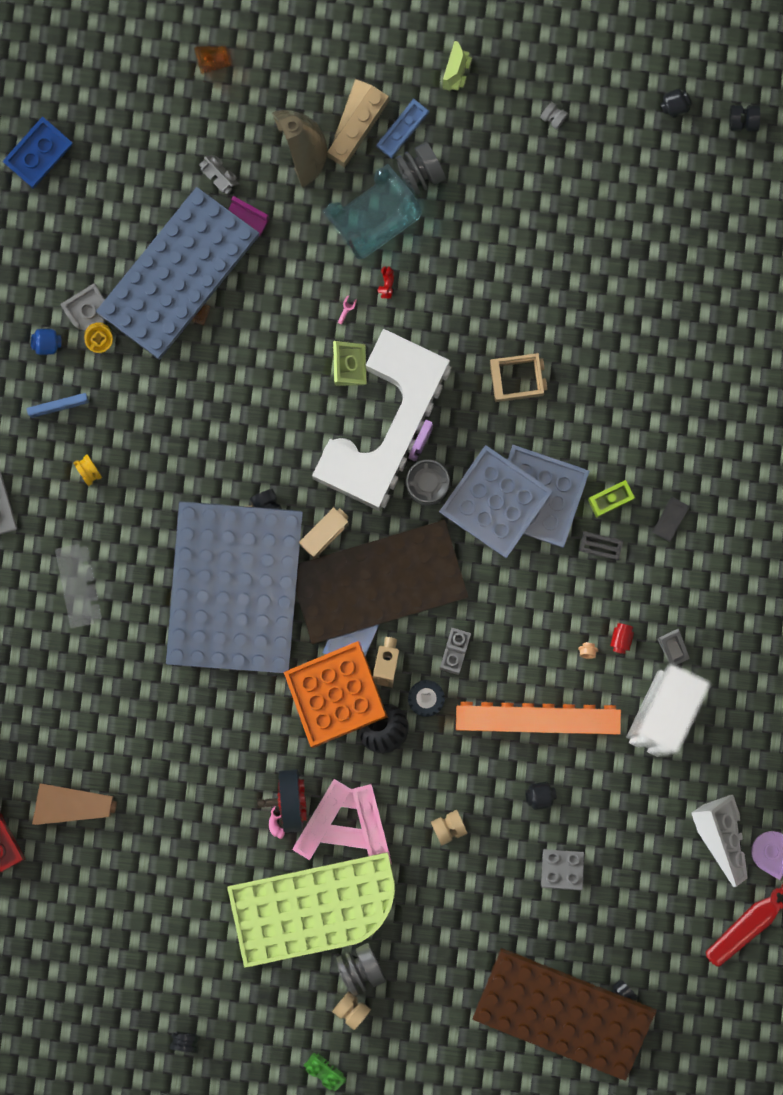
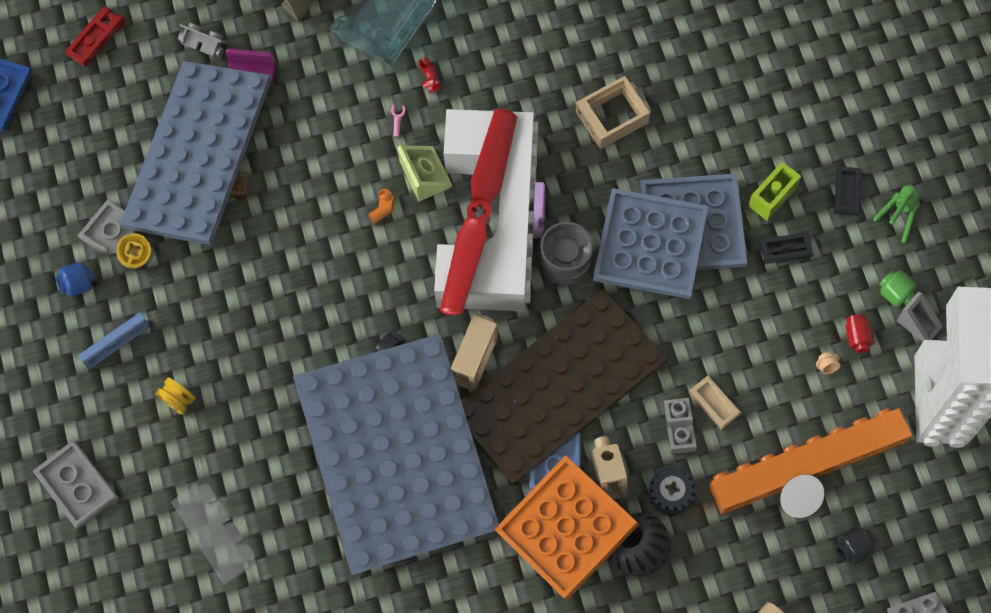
camera: 25 degrees left, 15 degrees down
none -> red plate [65,6,125,67]
none -> orange arm [368,189,395,224]
none -> red piece [440,109,517,315]
none -> tan tile [689,376,741,430]
none -> white sticker [780,475,824,518]
none -> bright green plant [873,186,920,243]
none -> bright green head [879,270,917,307]

